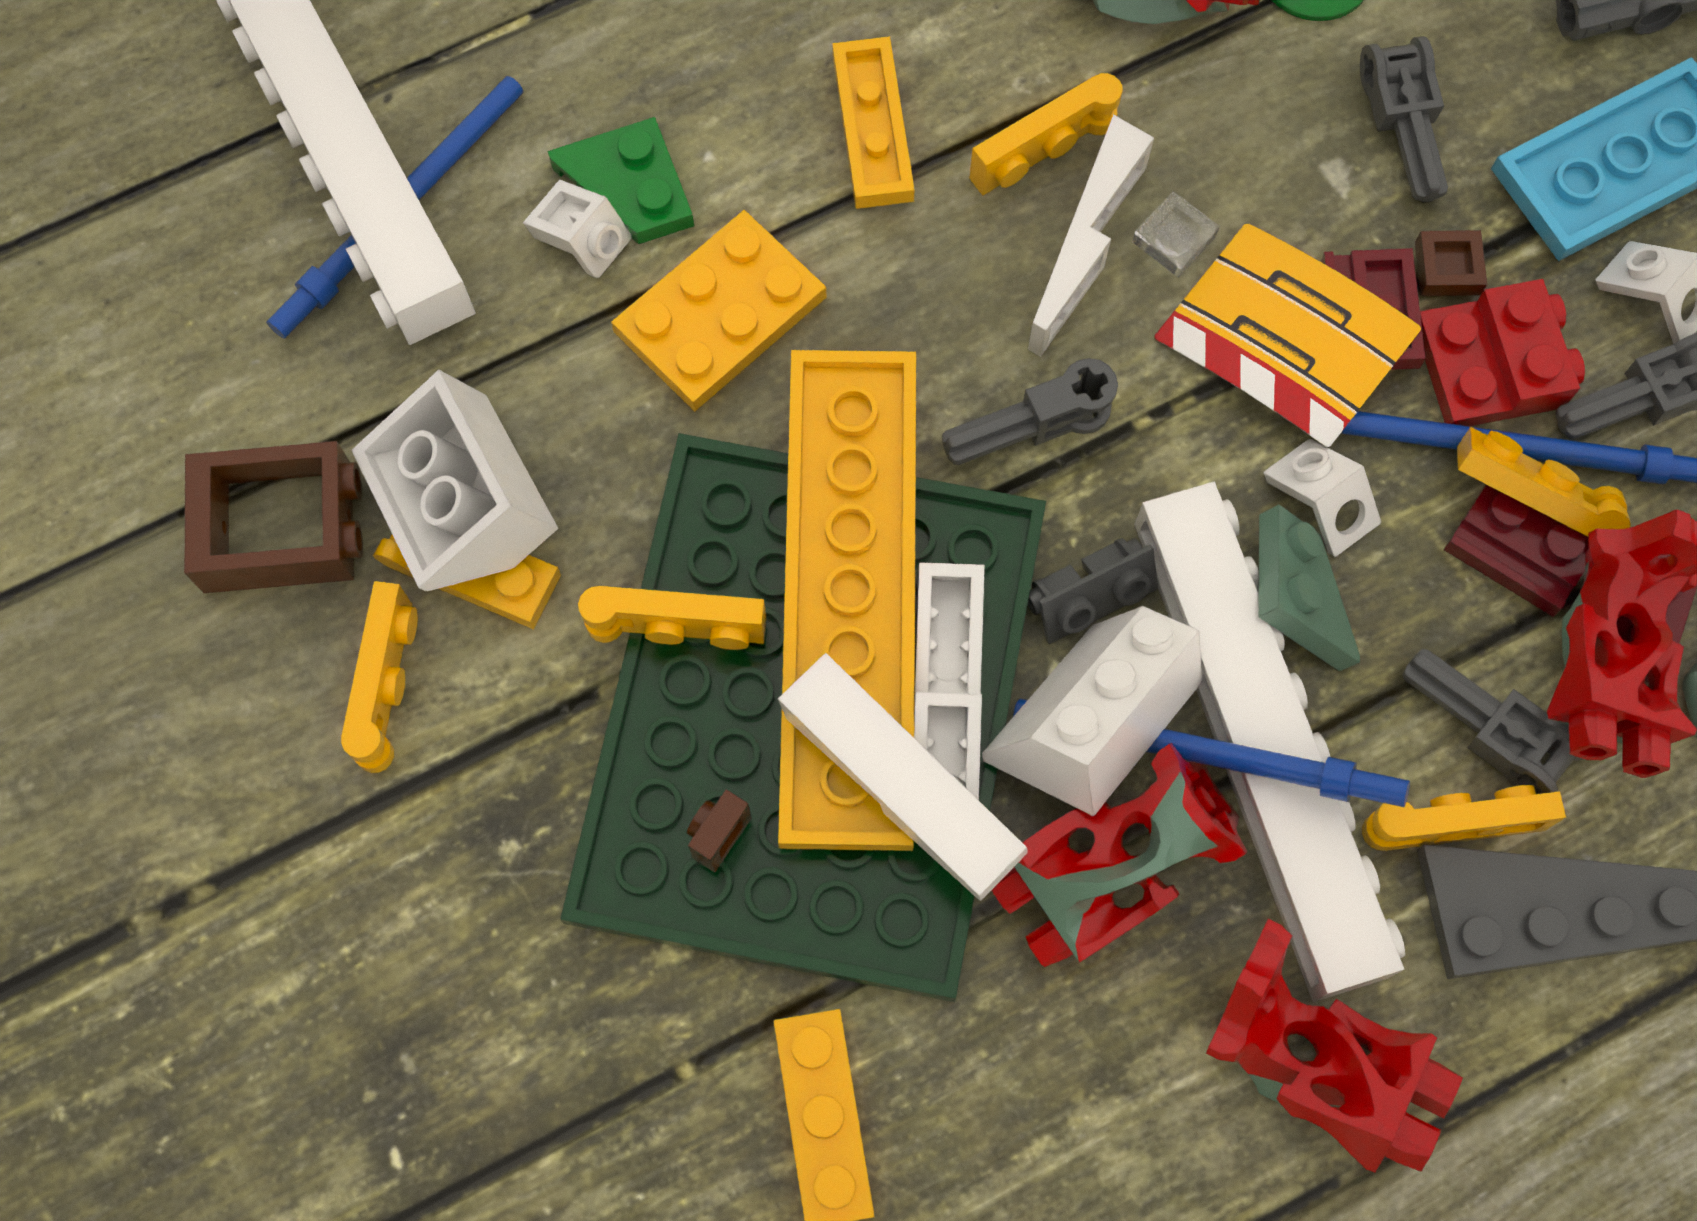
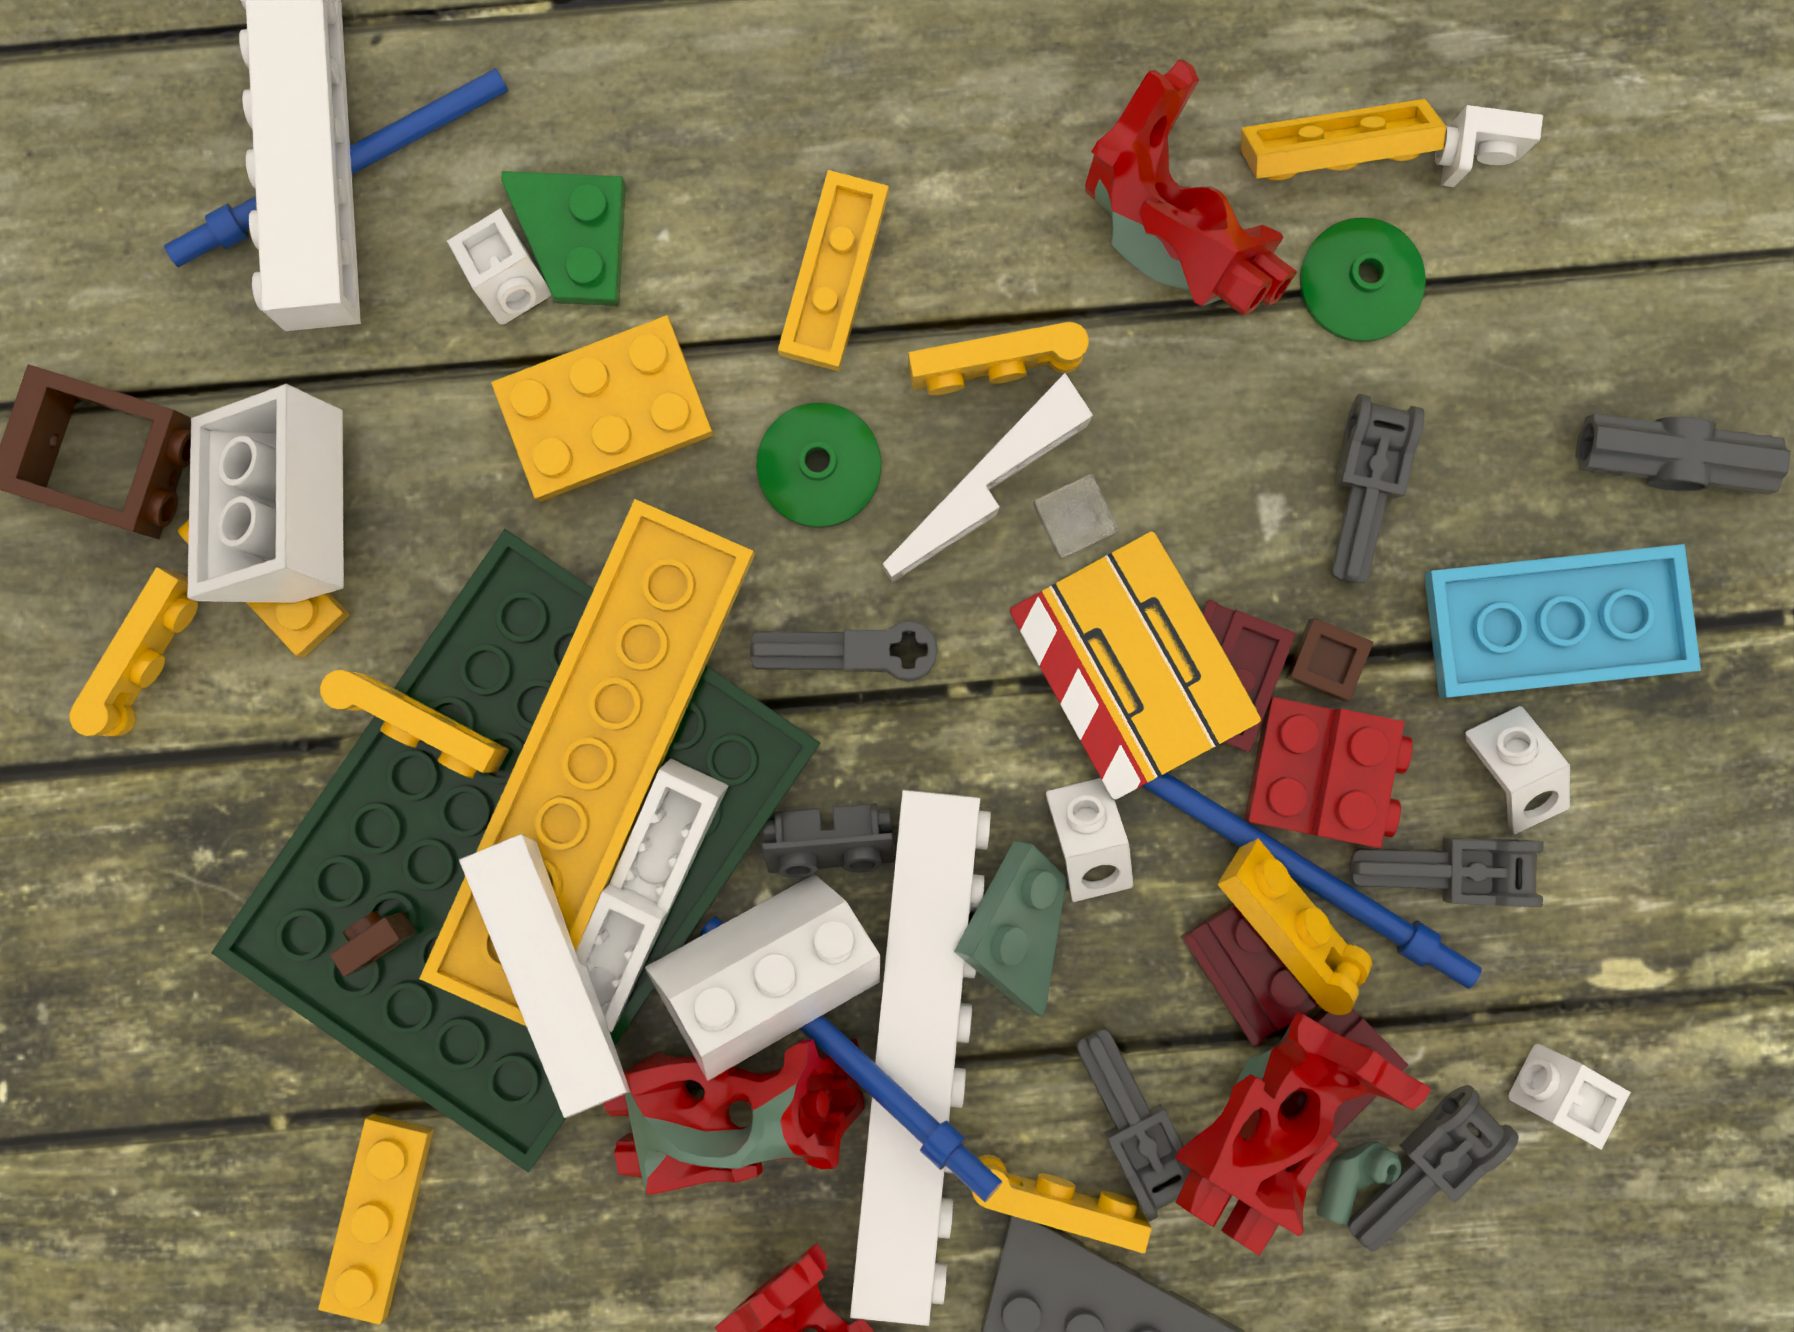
camera: 25 degrees right, 15 degrees up
none -> green dish [756,403,881,528]

